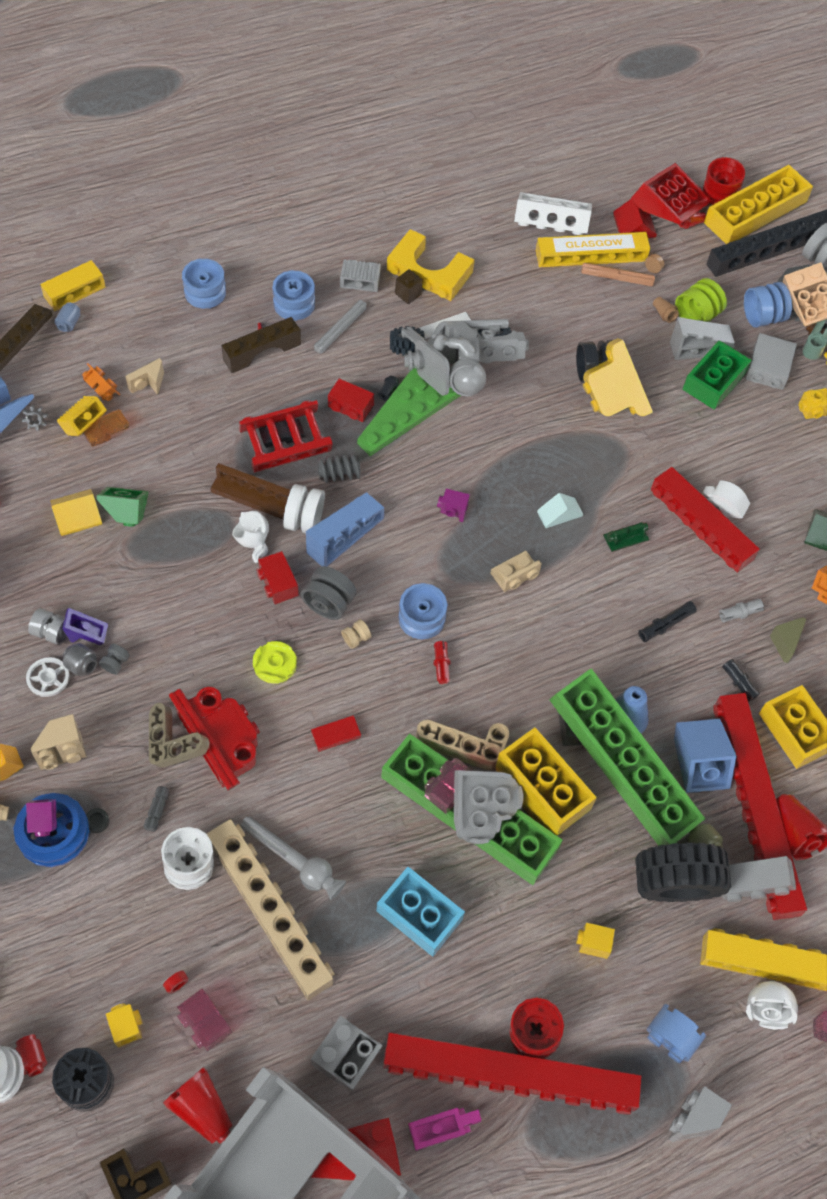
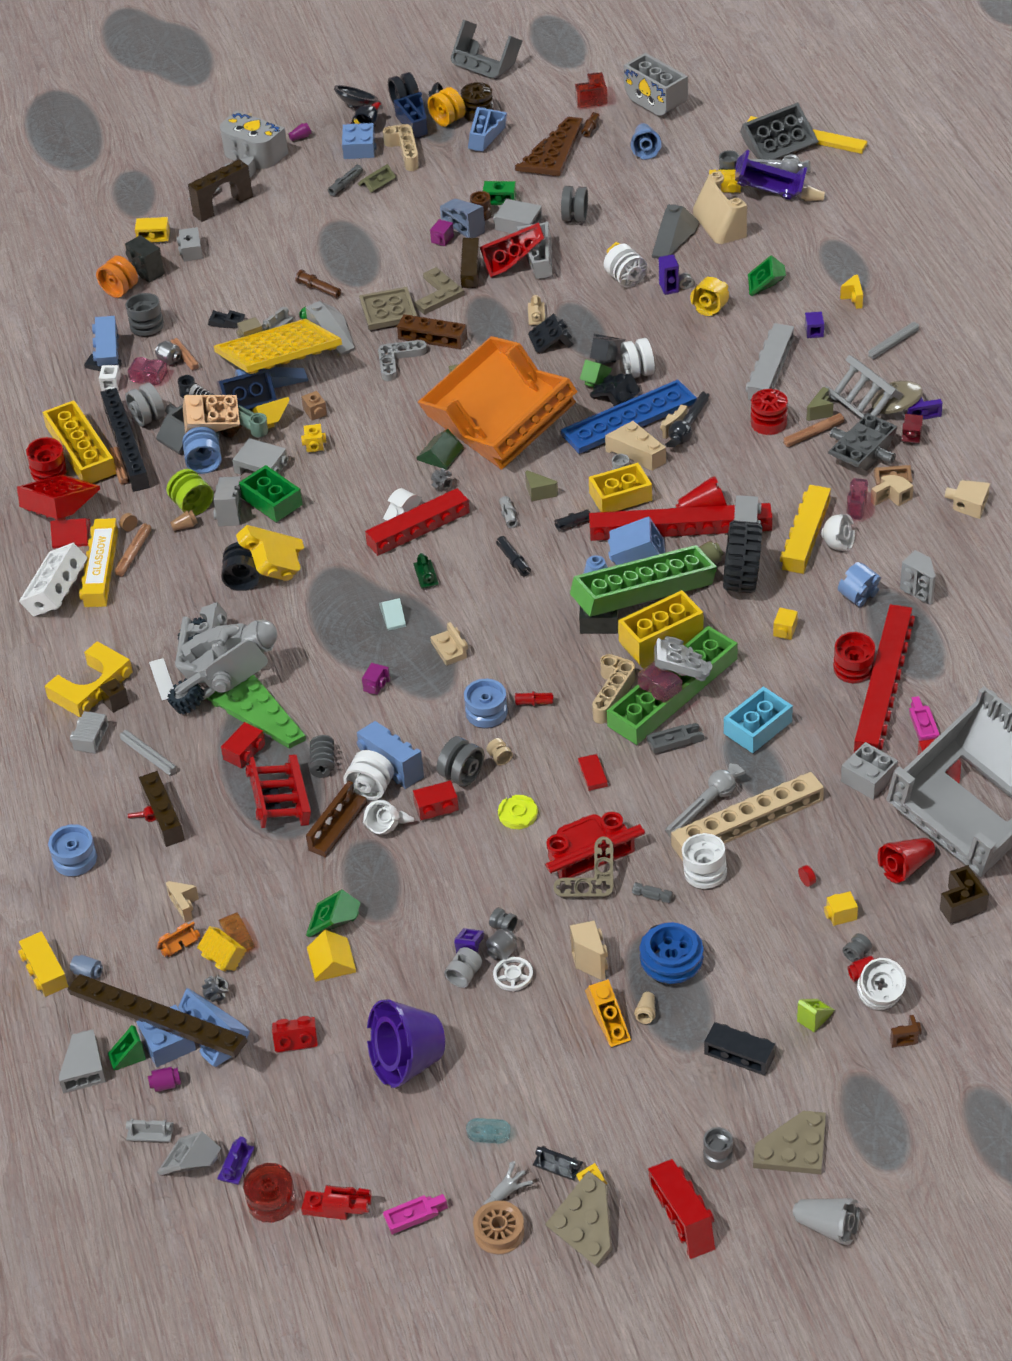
camera: 75 degrees left, 15 degrees down
magenta brick [26,799,57,836] -> none
black wheel [52,1048,114,1112] -> none
clear pink brick [177,988,233,1052] -> none
medium blue wheel [272,270,315,321] -> none
black pin [377,375,399,401] -> none
none -> flat silver gear [431,468,453,491]
none -> dark grey hinge [647,723,705,754]
none -> dark grey wheel [842,933,872,962]

